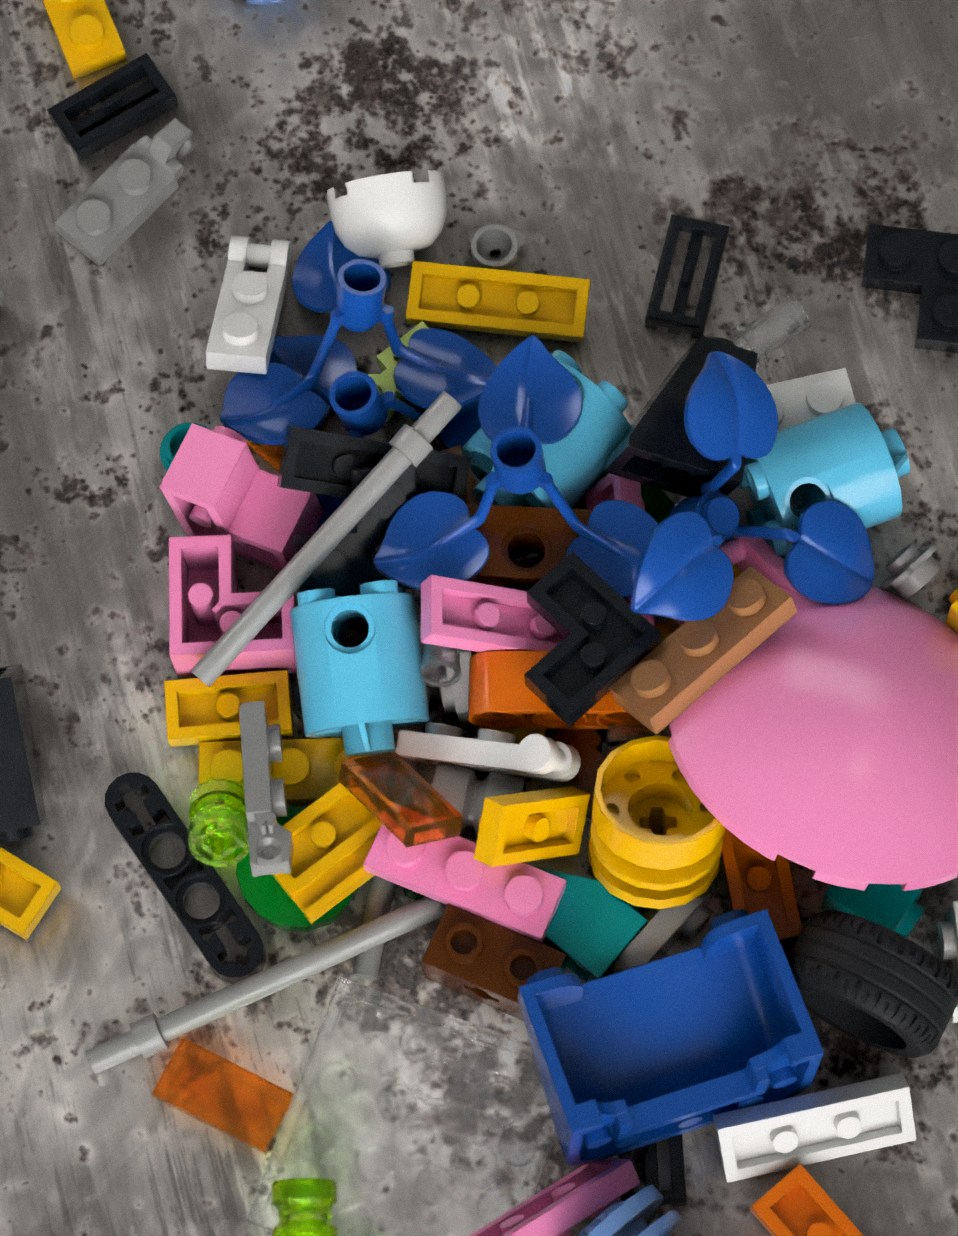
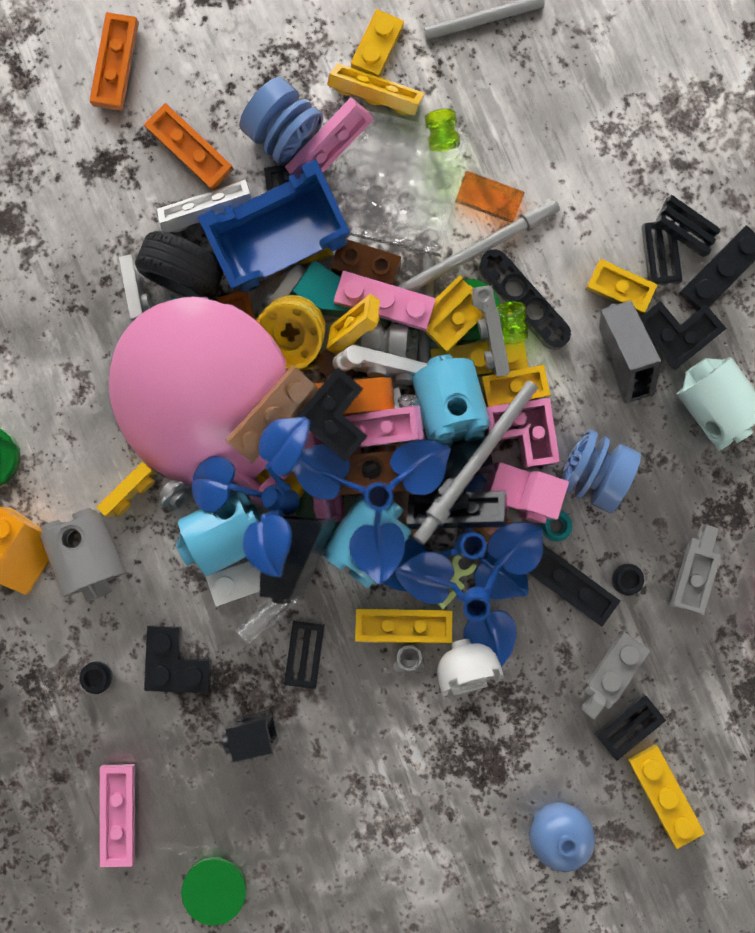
camera: 170 degrees right, 15 degrees up
white plate [206,236,292,375] -> none
clear orange tile [338,751,464,847] -> none
none -> black brick [222,709,279,763]
none -> black plate [528,544,621,627]
none -> medium blue wheel [562,429,641,513]
none -> black plate [611,564,644,596]

